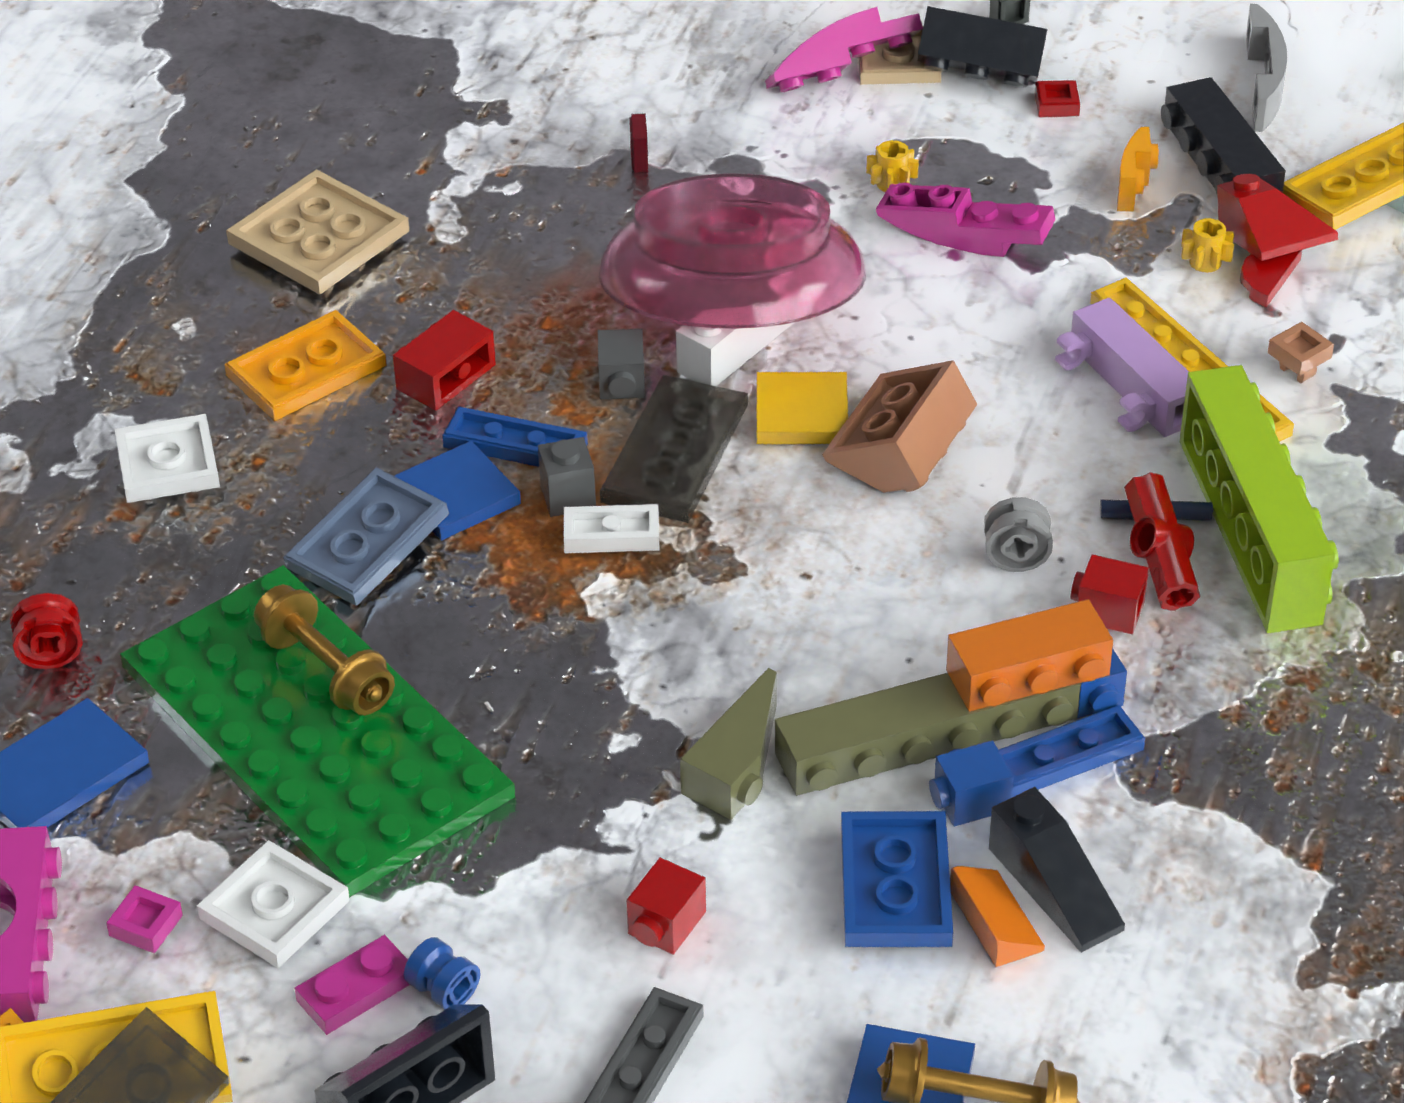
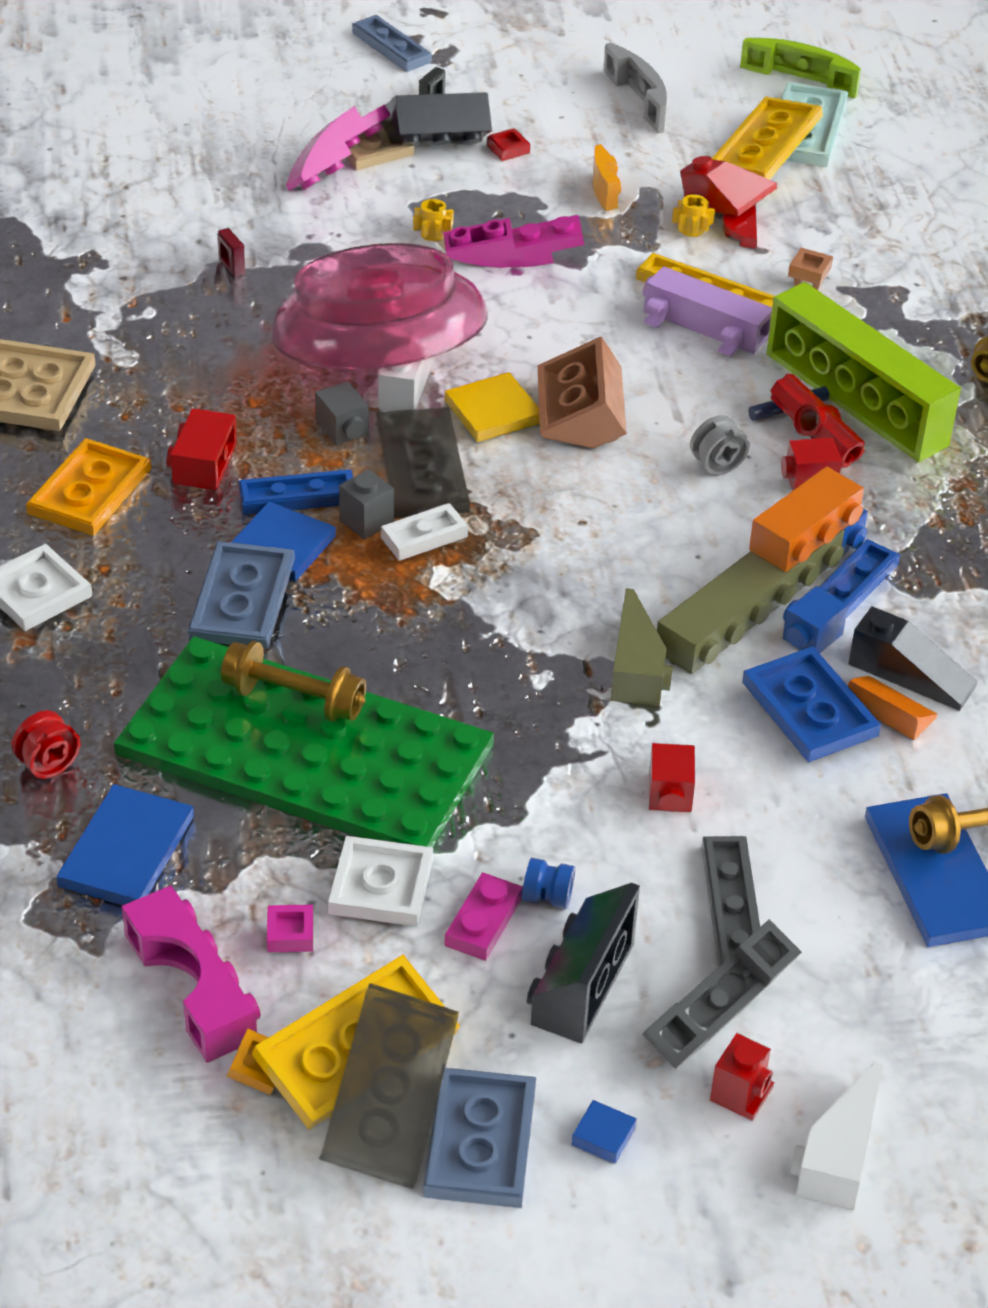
camera: 30 degrees left, 0 degrees up
black brick [1161,77,1286,194] -> none

